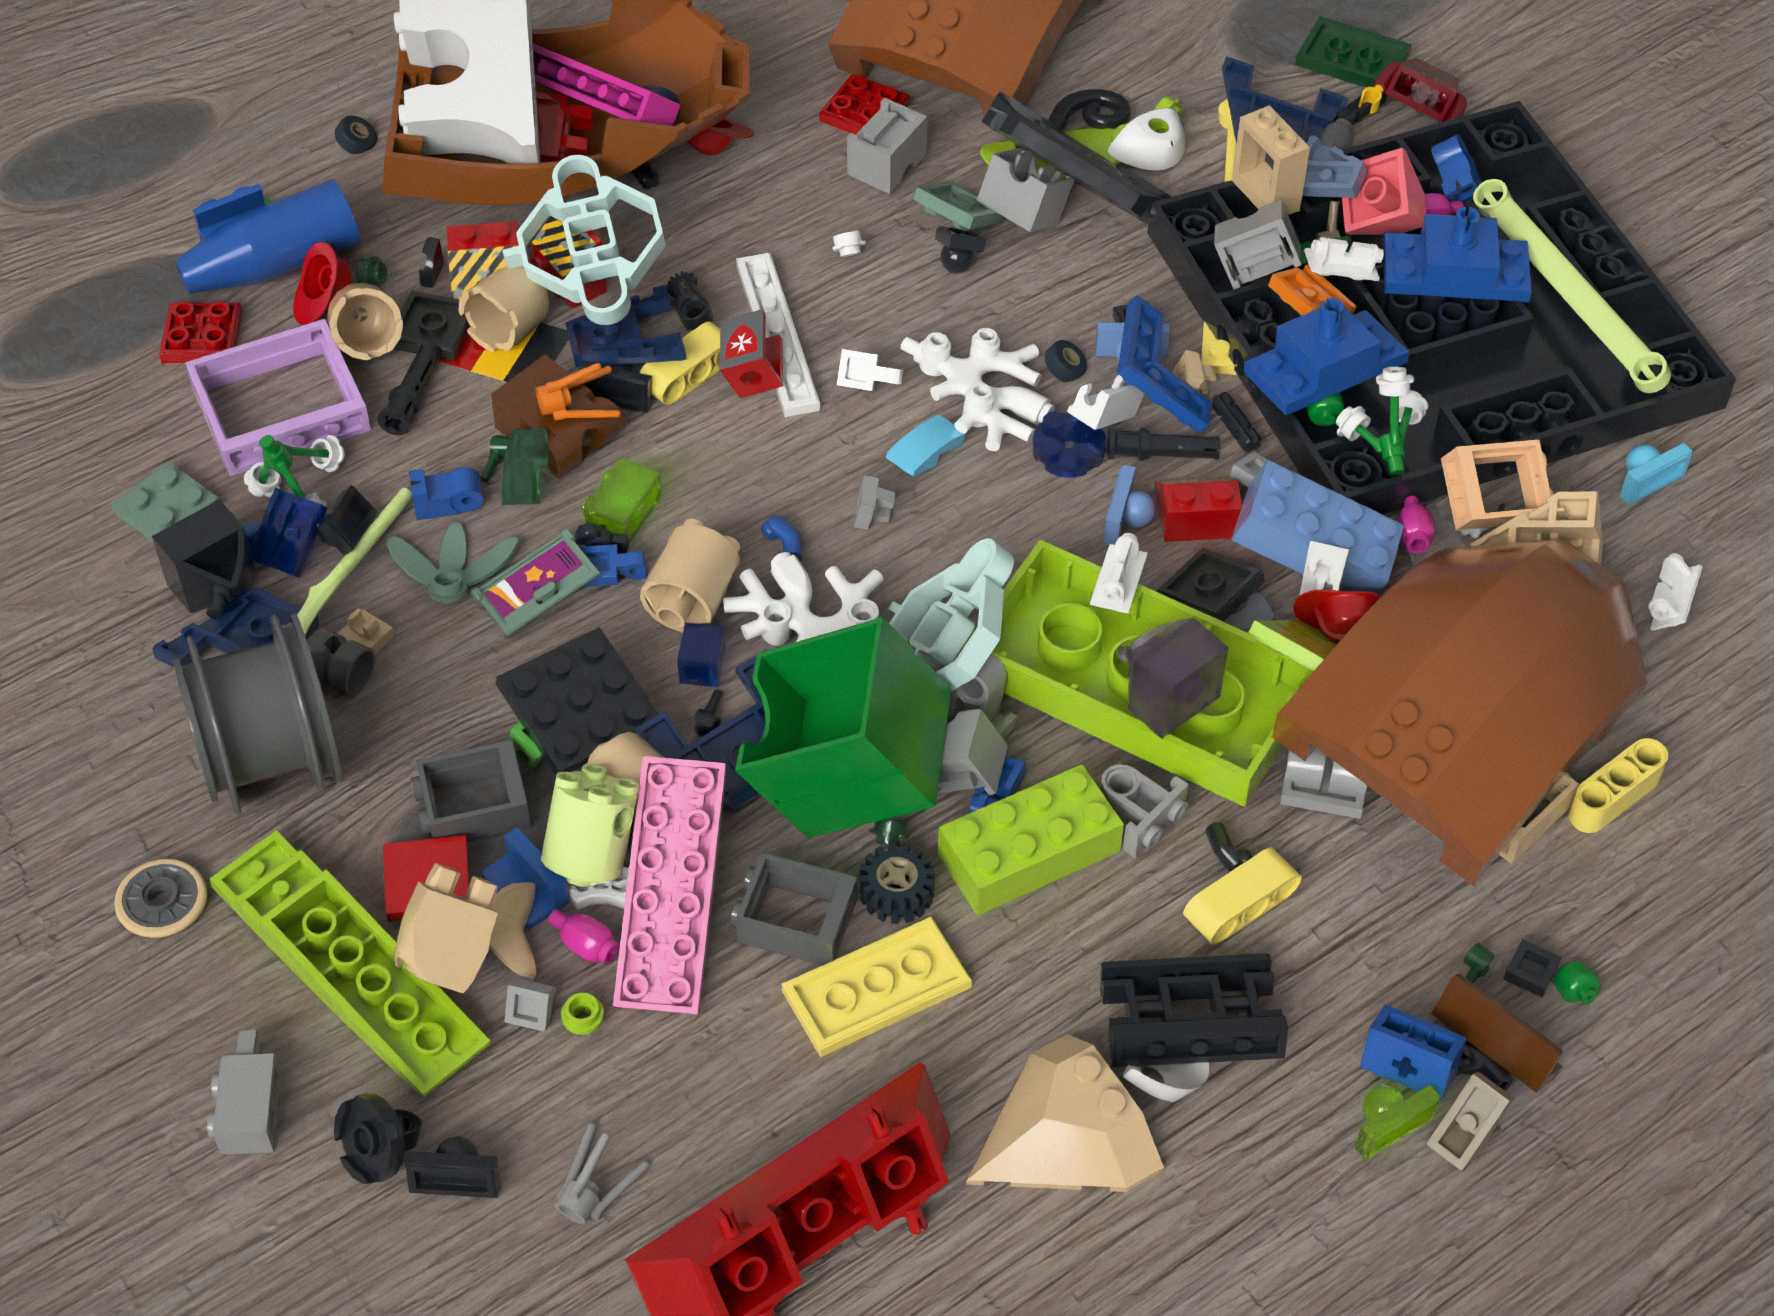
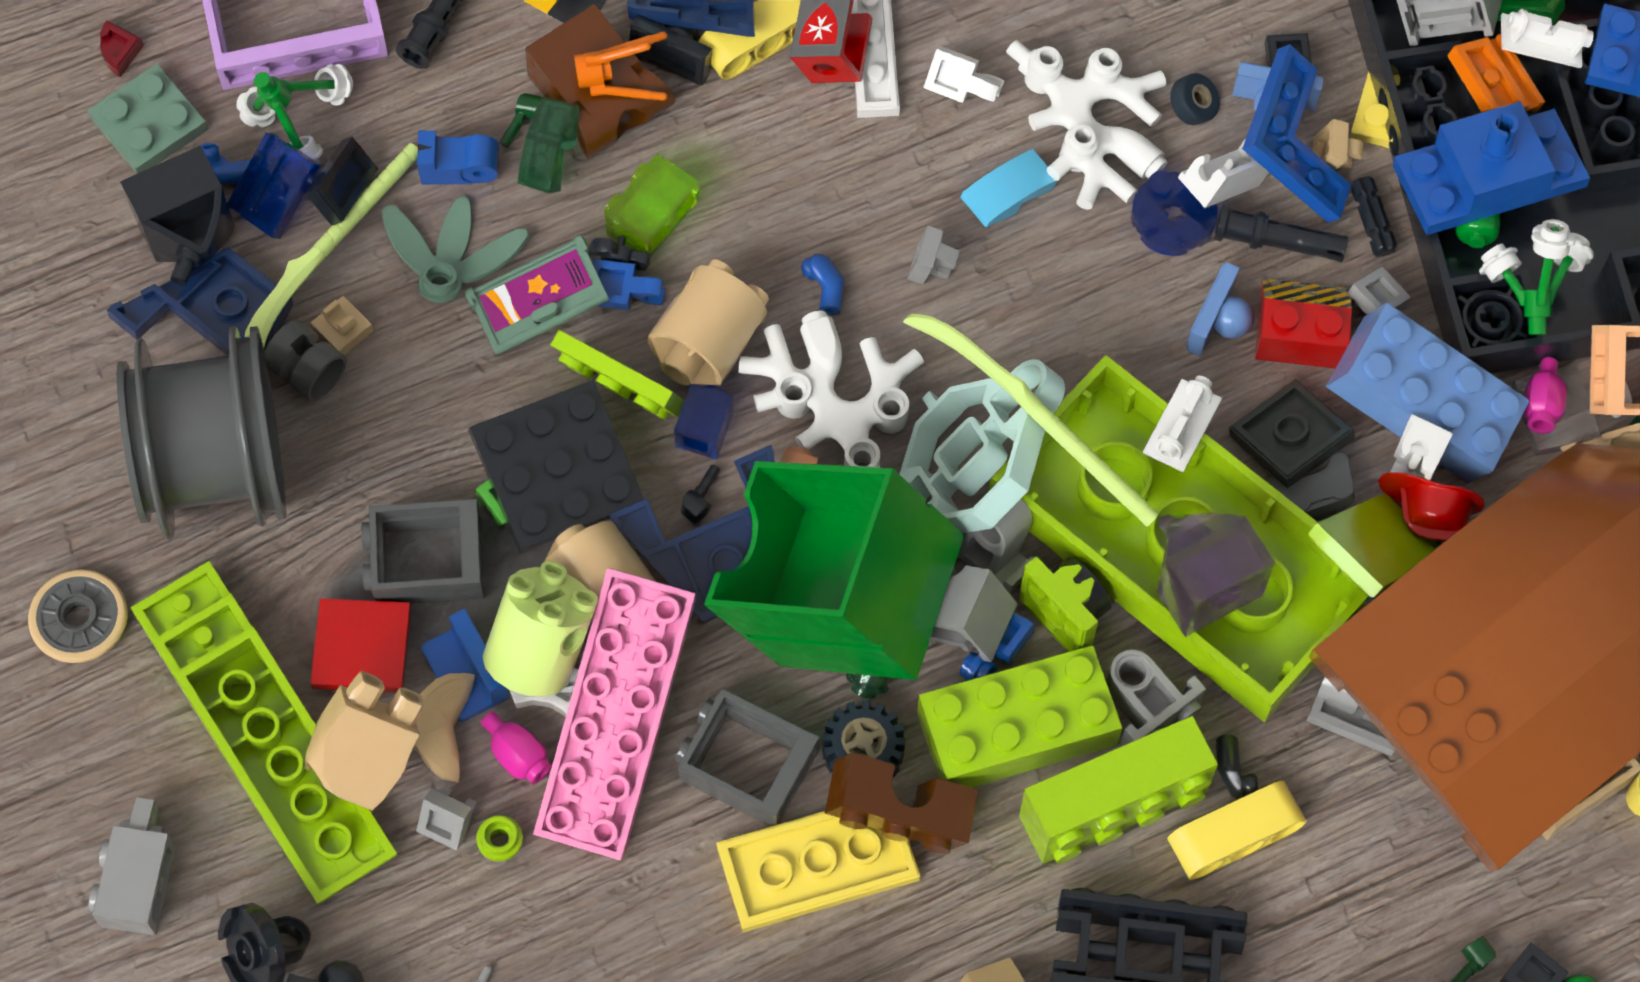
camera: 10 degrees right, 15 degrees up
none -> dark red tile [100,20,144,77]
none -> lime plate [550,330,689,420]
none -> reddish brown arch [825,752,978,854]
none -> yellowish green piece [903,314,1159,527]
none -> lime piece [1019,556,1111,652]
none -> lime brick [1019,716,1218,864]

